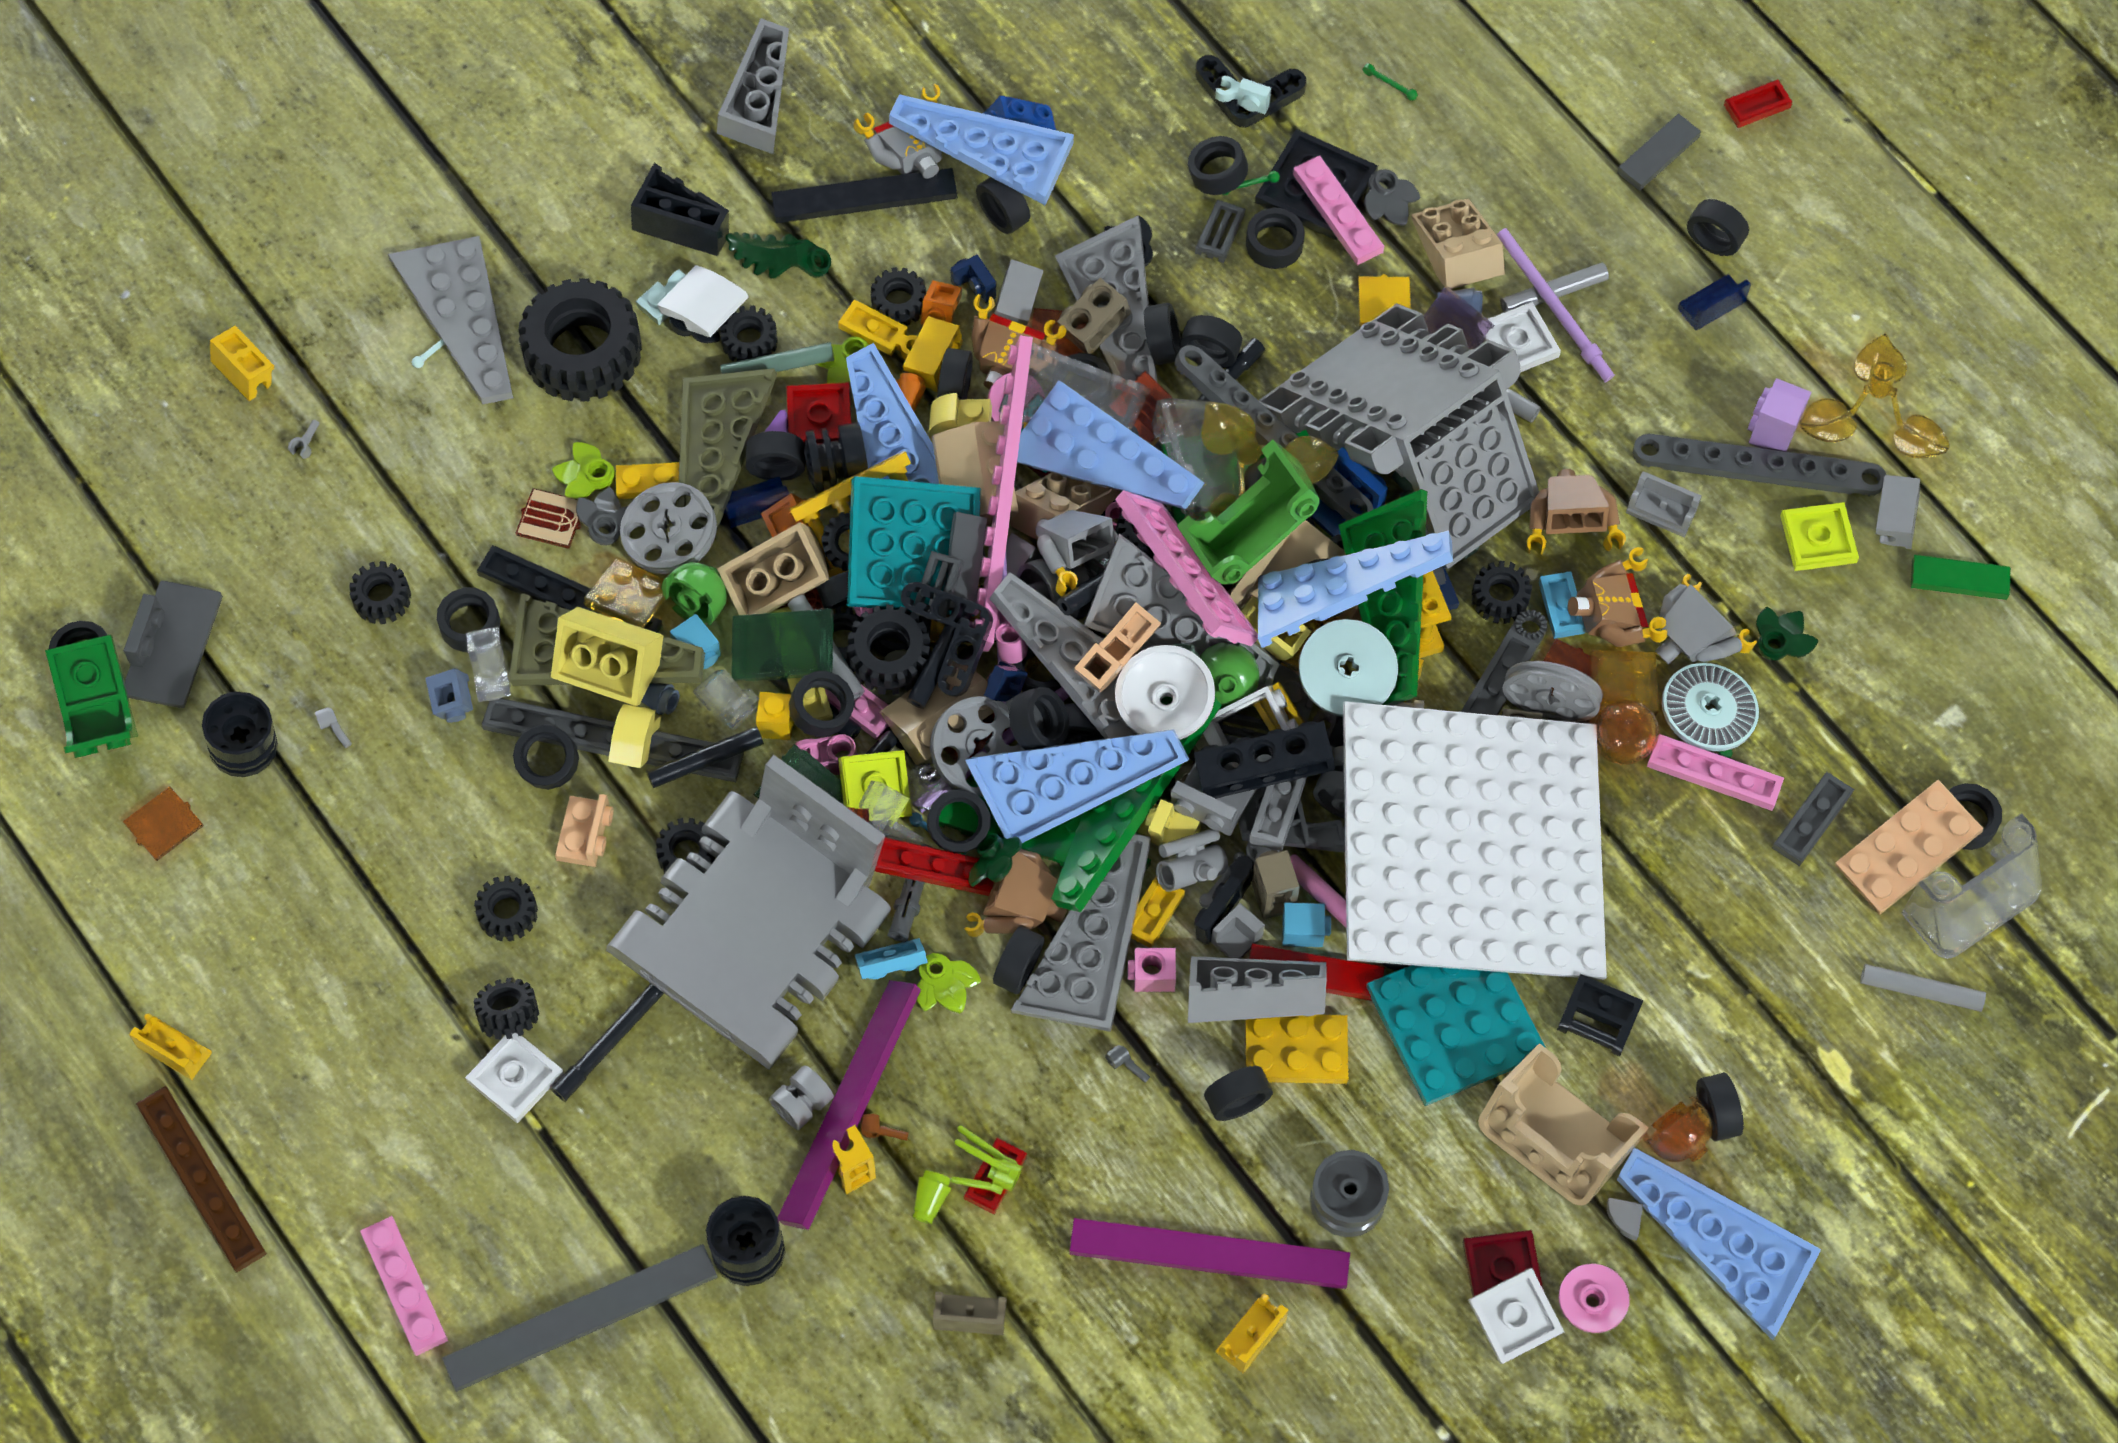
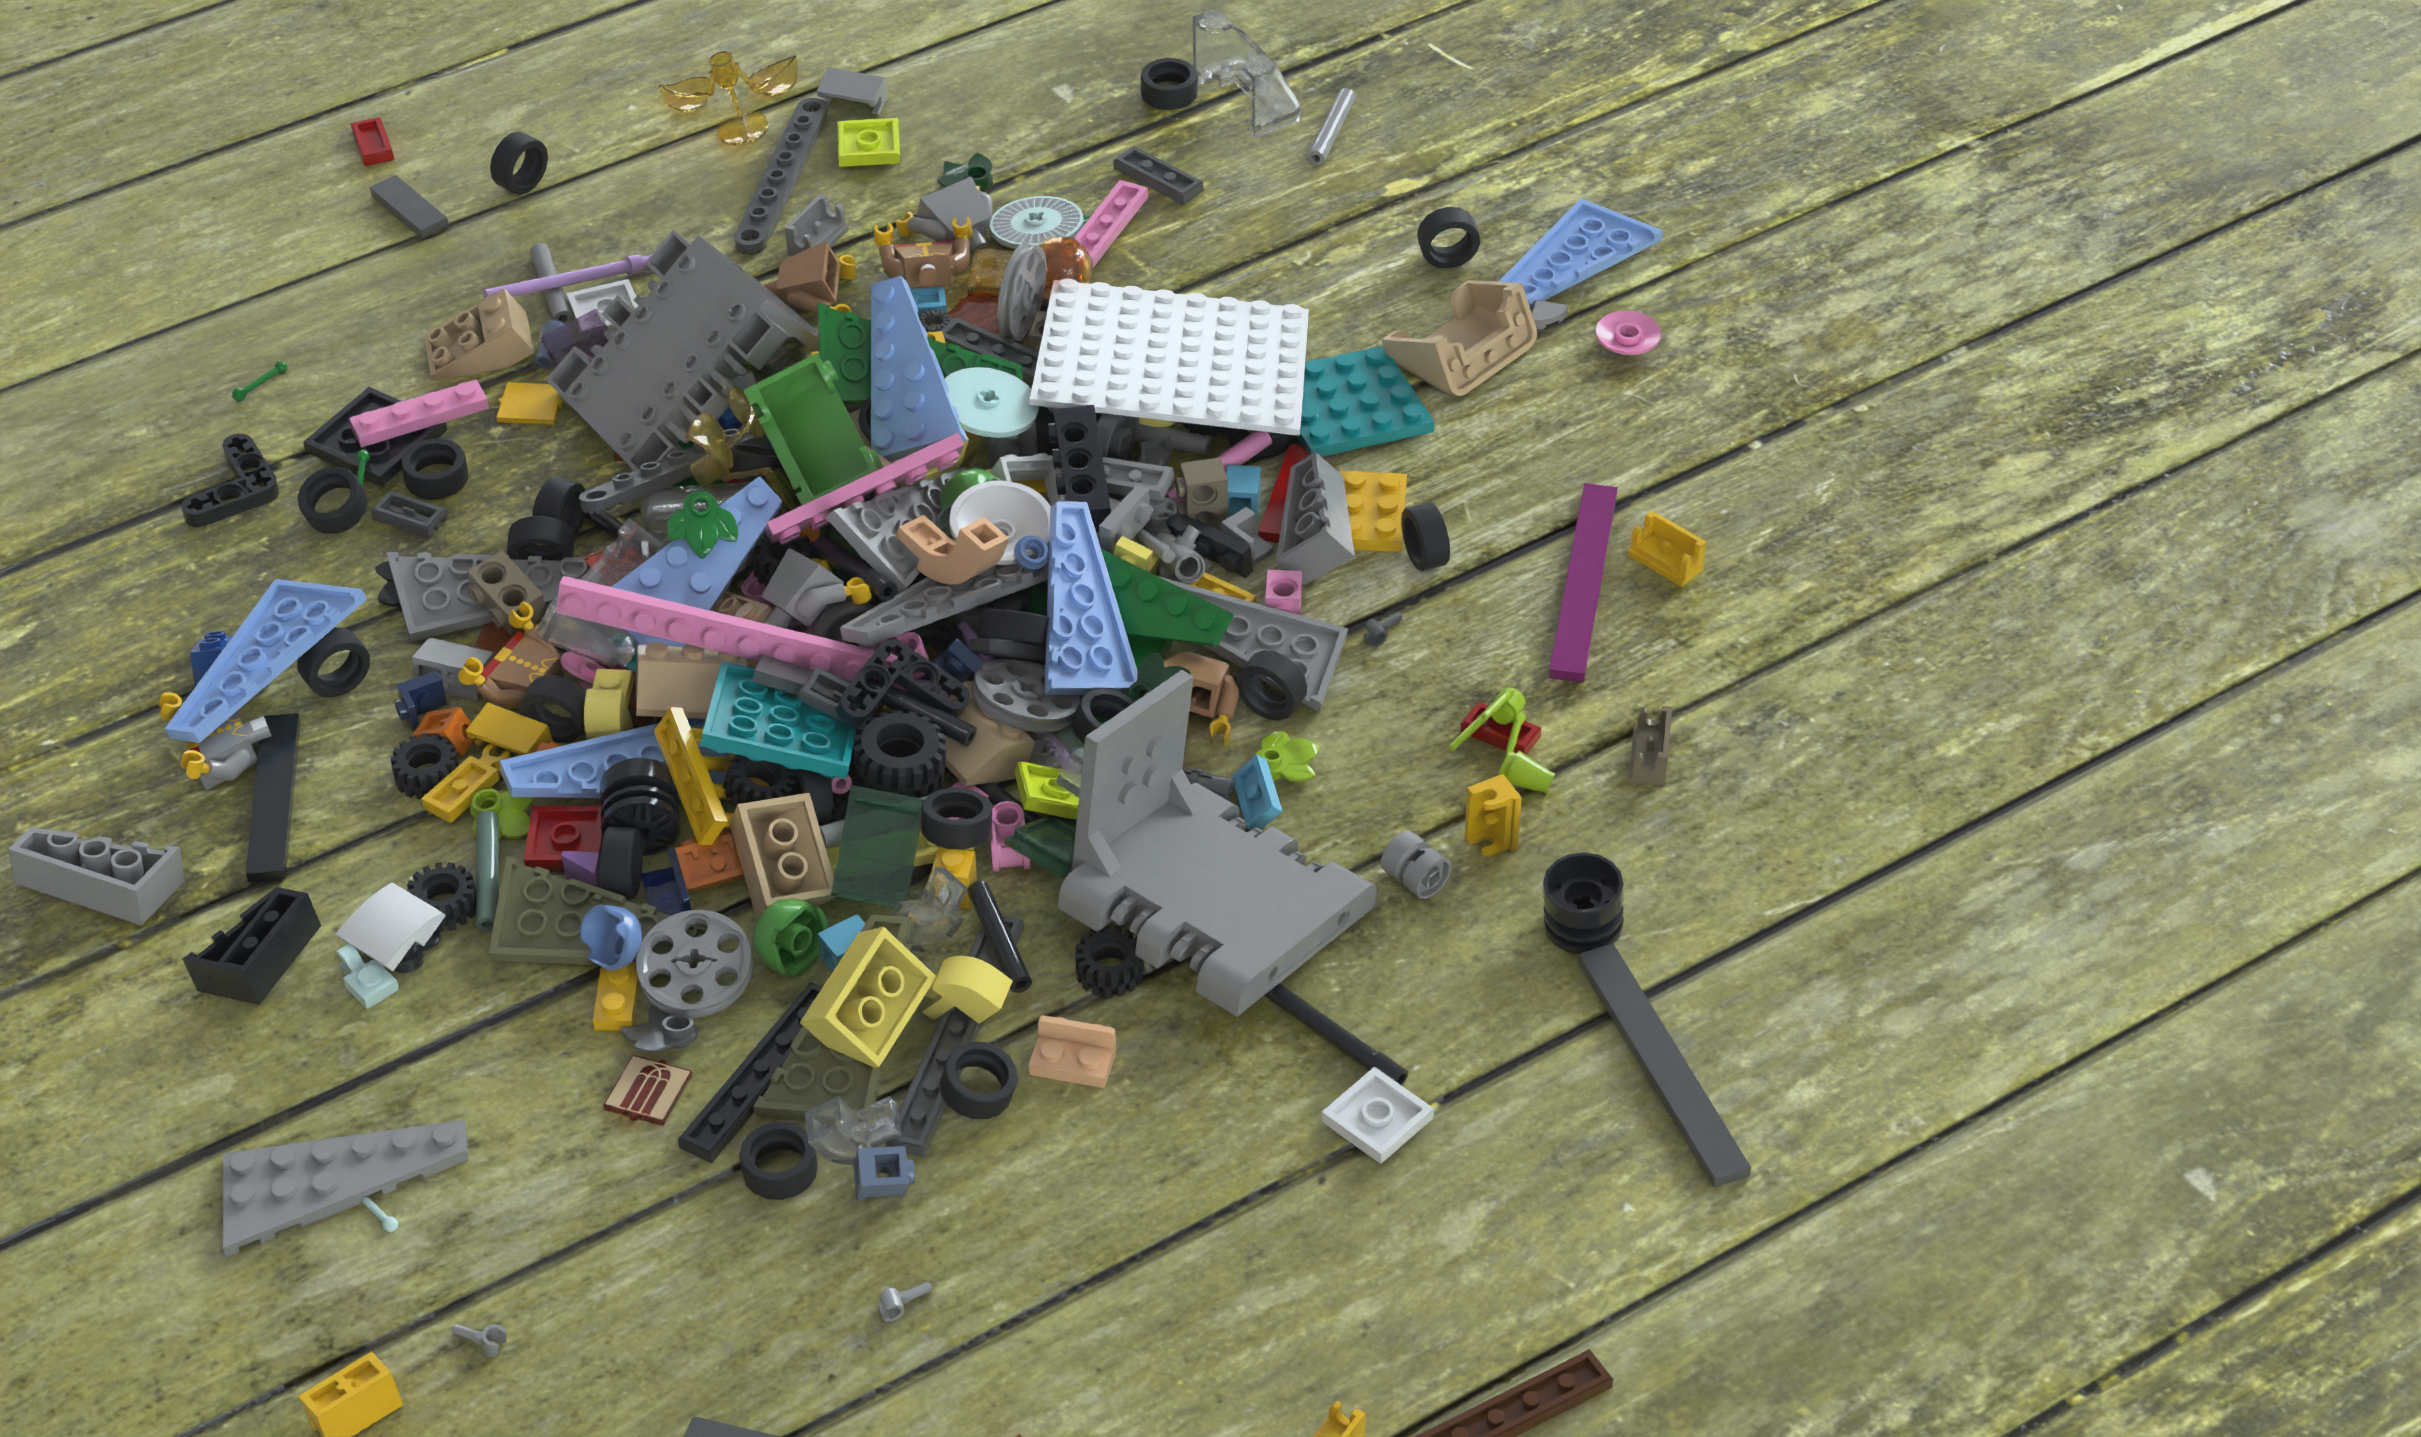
camera: 85 degrees left, 20 degrees down
black wheel [202,691,278,777] -> none
black tyre [349,561,411,624] -> none
bright pink plate [360,1216,448,1356] -> none
black tyre [474,876,538,942] -> none
black tyre [474,978,539,1040] -> none
black tyre [518,278,642,402] -> none
lime plate [552,442,615,499] -> none
clear yellow plate [584,558,666,628] -> none
dark green plant [725,232,831,279] -> none
magenta tile [778,980,921,1230] -> none
dark orange hand [861,1114,909,1141] -> none
light aqua plate [1215,76,1271,114] -> none
dark grey wheel [1309,1150,1390,1238] -> none
dark grey plate [1364,169,1421,226] -> none
dark red tile [1462,1230,1544,1298] -> none
white plate [1468,1268,1564,1364] -> none
black plate [1557,974,1644,1057] -> none
clear orange cylinder [1642,1096,1713,1162] -> none
clear blue panel [1677,274,1751,331] -> none
lavender brick [1747,378,1811,452] -> none
light nougat plate [1835,779,1983,915] -> none
green tile [1911,555,2011,600] -> none
none -> medium blue hair [580,905,642,971]
none -> green plate [667,490,738,559]
none -> medium blue plate [1014,536,1049,571]

